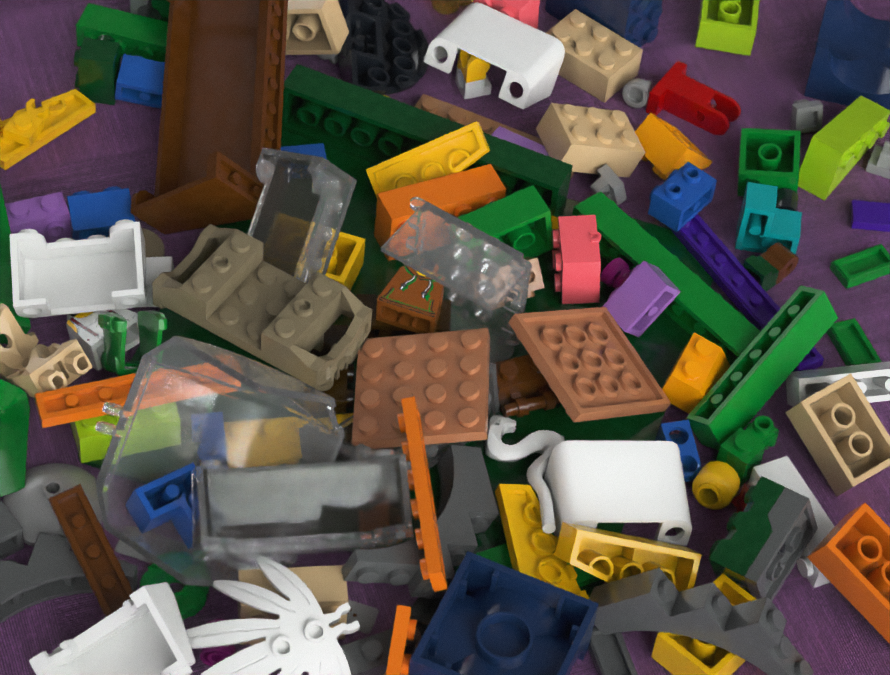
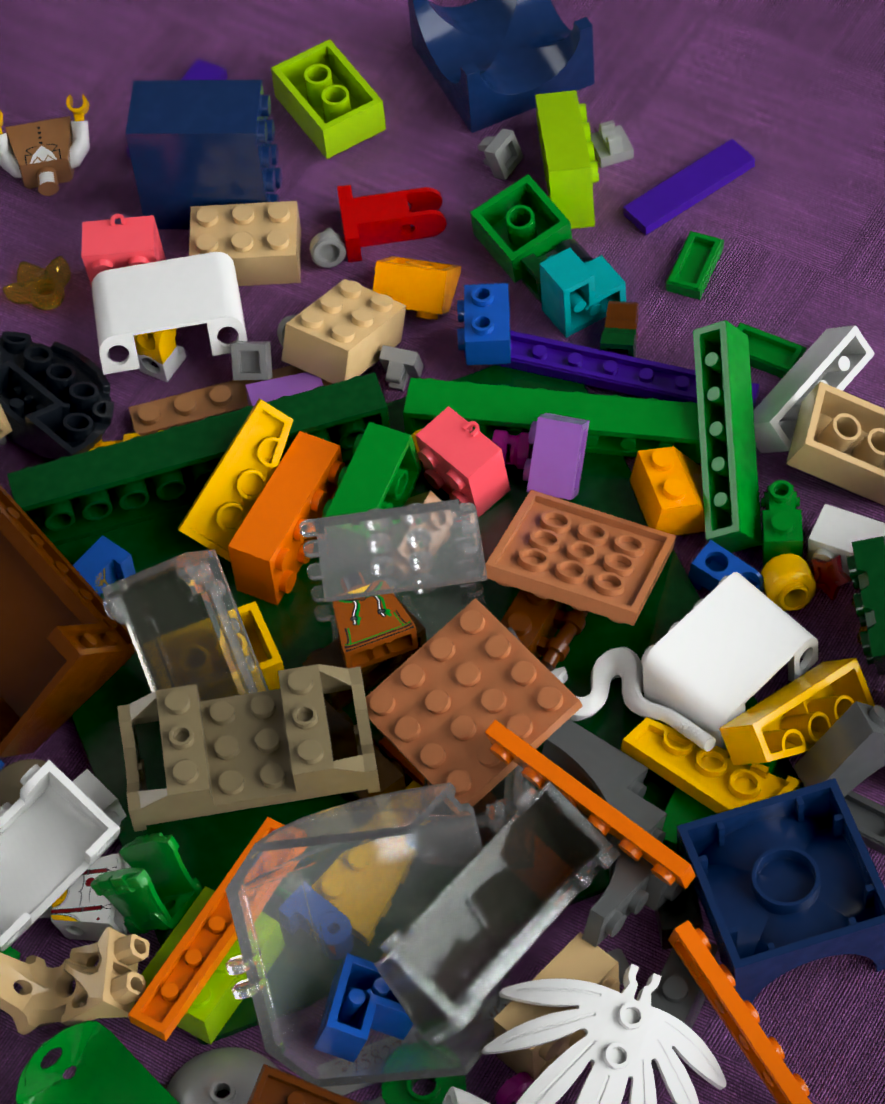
camera: 30 degrees left, 5 degrees up
none -> light grey tile [230,341,273,380]

